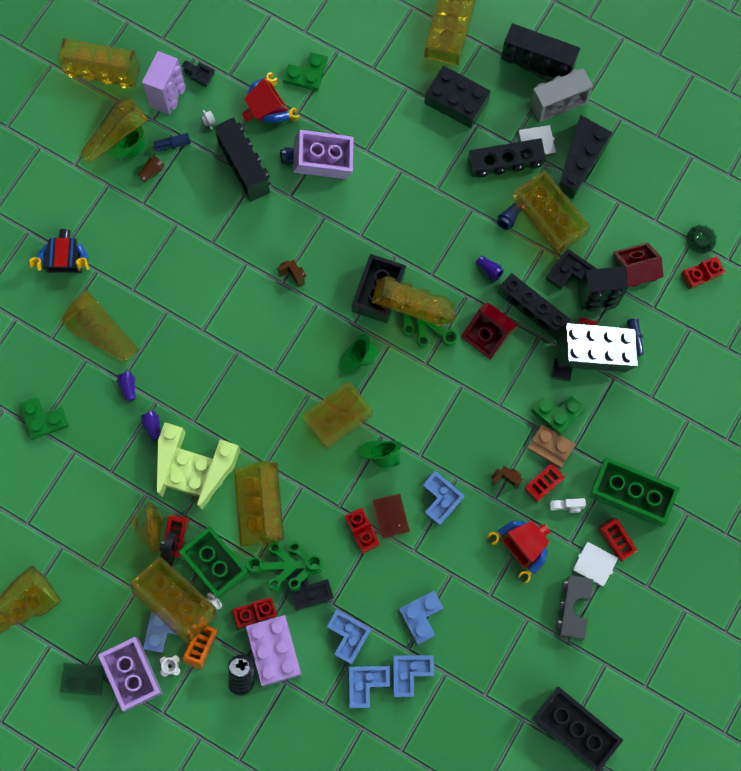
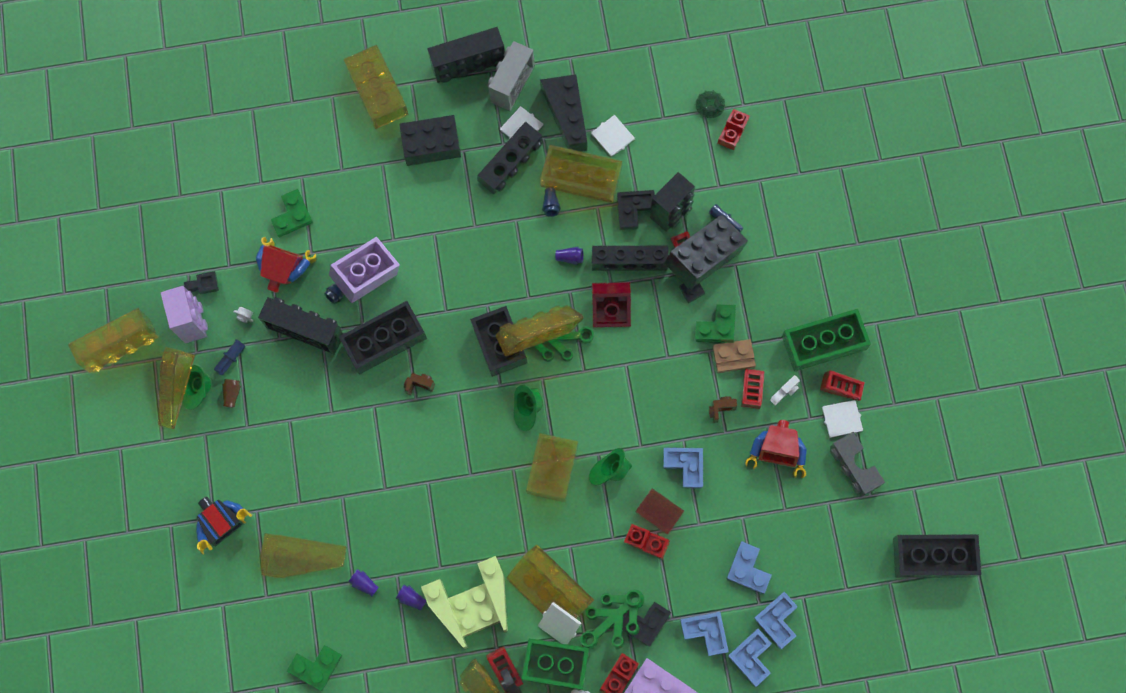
camera: 35 degrees left, 0 degrees up
dark red slope [613,243,664,287] -> none
none -> black brick [339,301,427,375]
none -> white piece [538,602,581,645]
none -> white piece [591,115,635,157]

